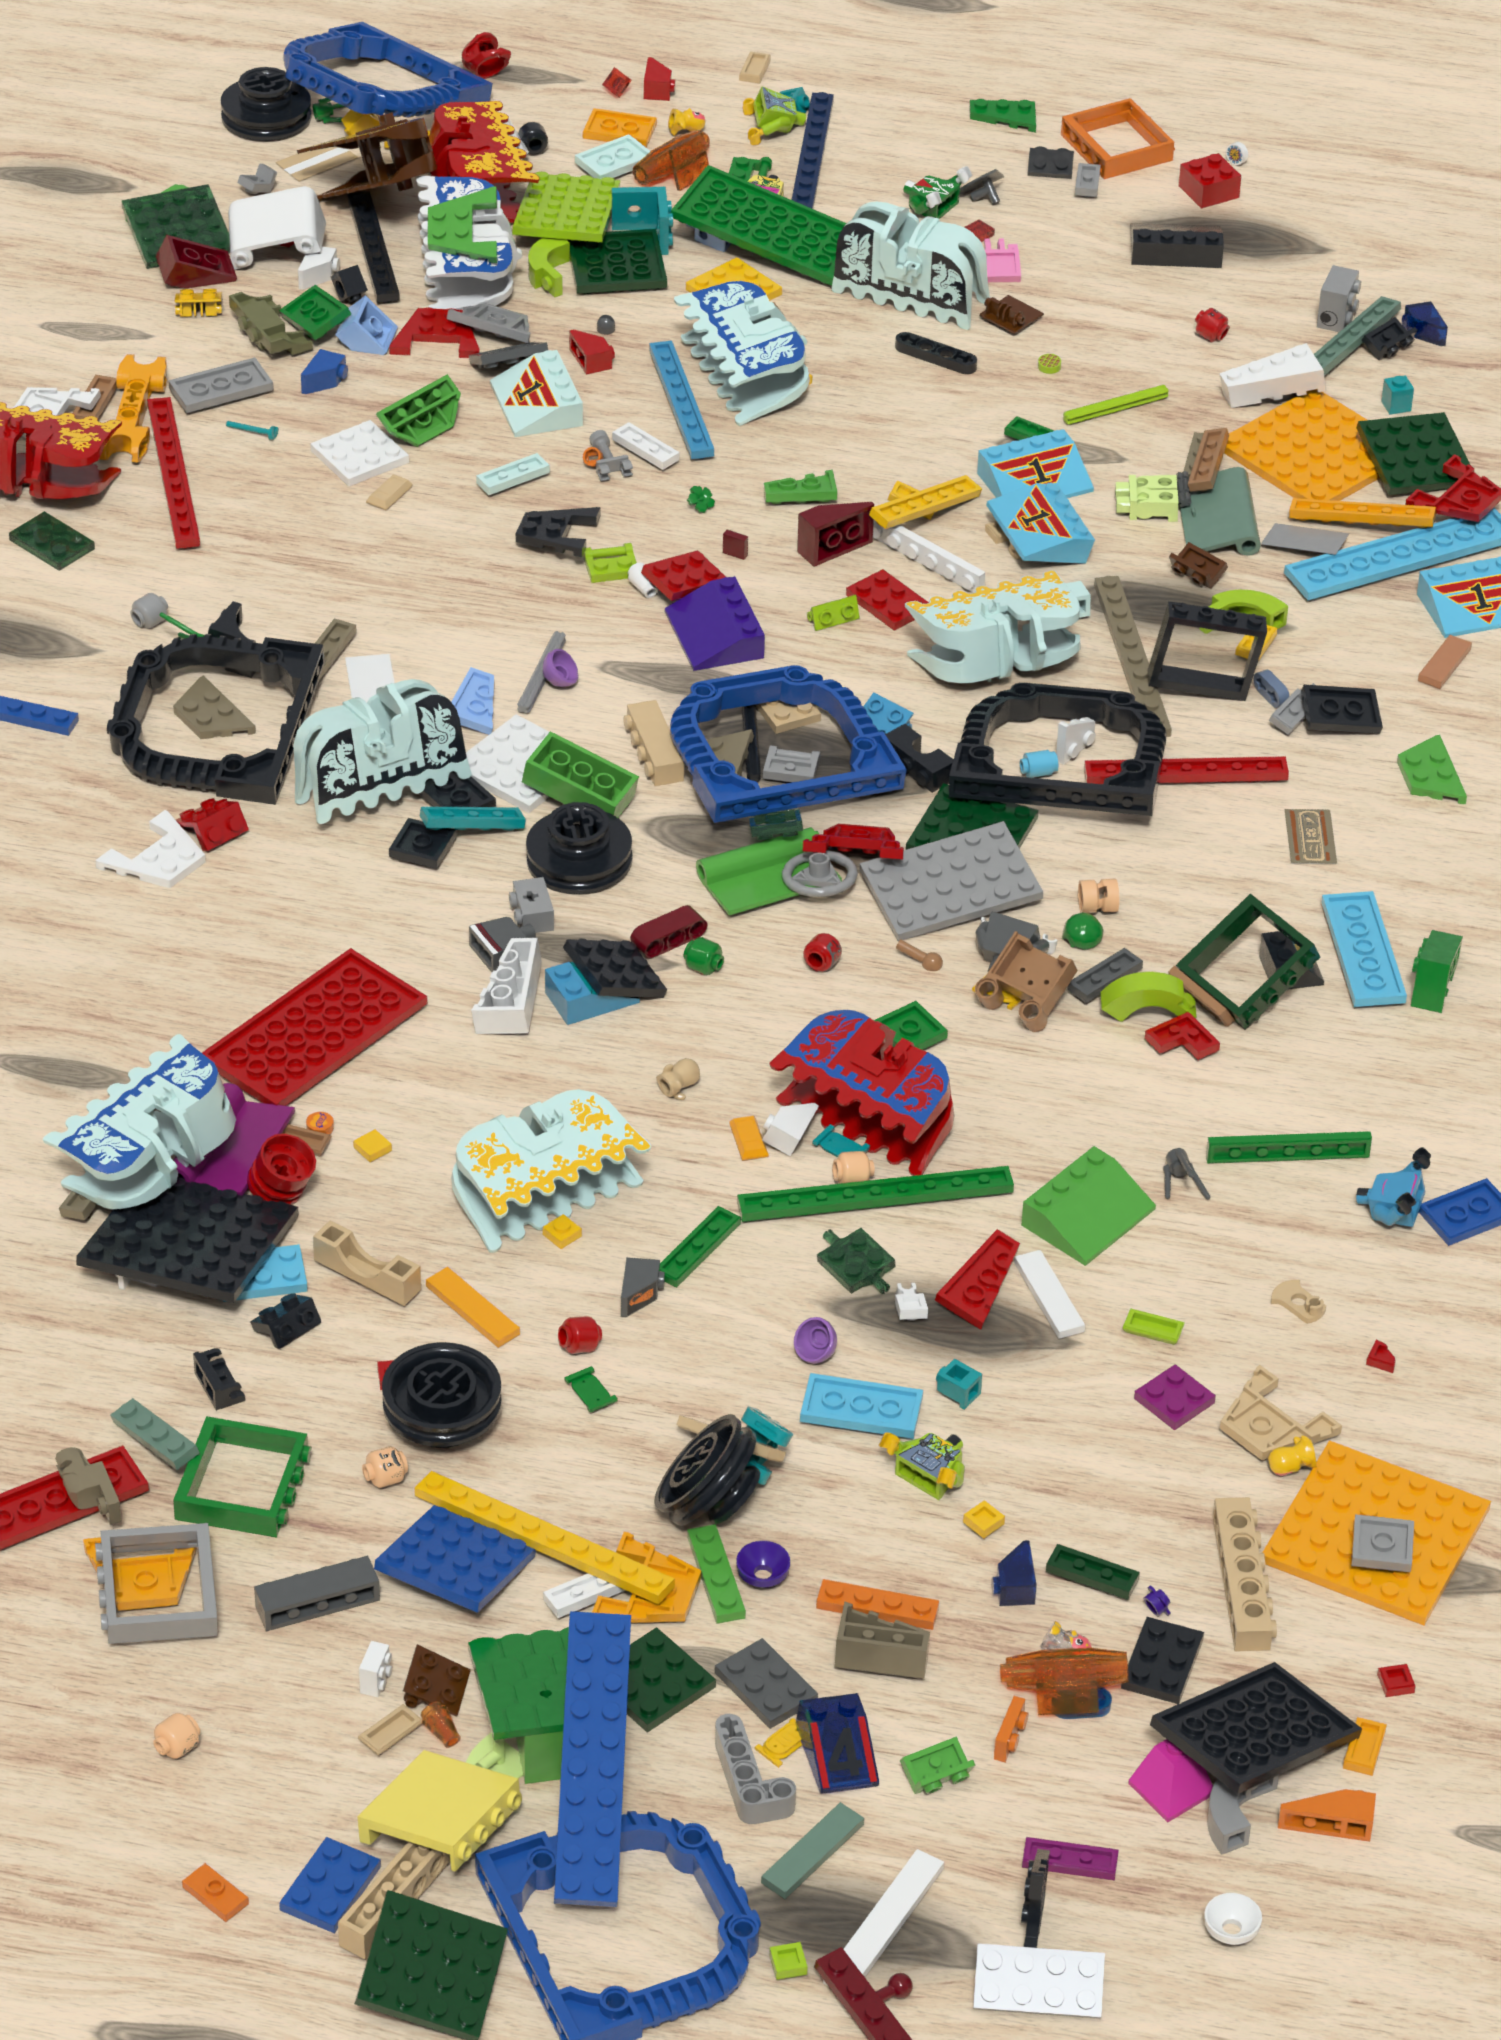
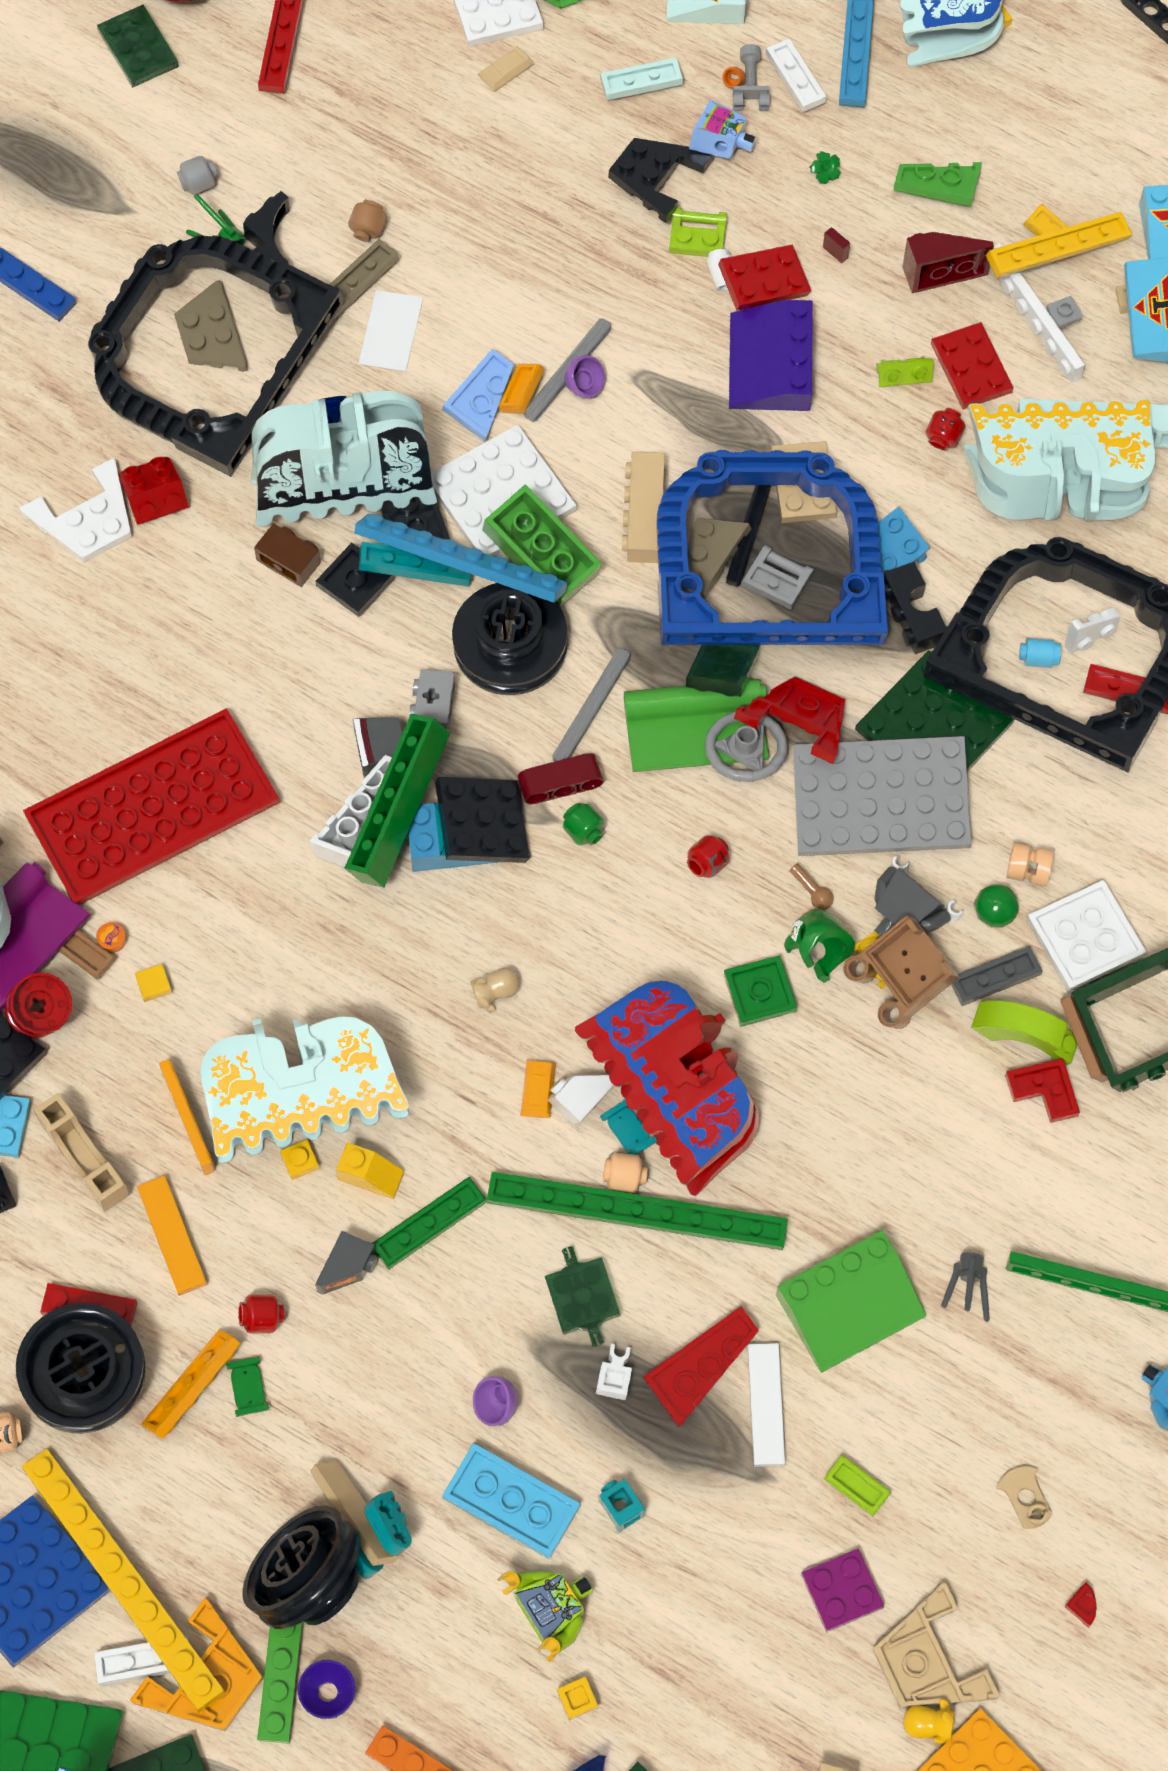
camera: 20 degrees right, 25 degrees up
none -> light orange plate [140,1330,241,1439]
none -> light orange tile [159,1059,215,1176]
none -> reddish brown brick [254,523,321,588]
none -> yellow slope [336,1142,404,1199]
none -> green brick [344,713,450,888]
none -> medium nougat head [348,199,387,242]
none -> dark azure plate [354,513,567,603]
none -> light orange tile [498,363,544,414]
none -> light grey axle [552,648,630,762]
none -> light blue torso [689,100,756,159]
none -> green piece [784,908,855,983]
none -> red head [925,408,966,451]
none -> white plate [1026,880,1146,992]
none -> light grey bracket [1046,296,1082,328]

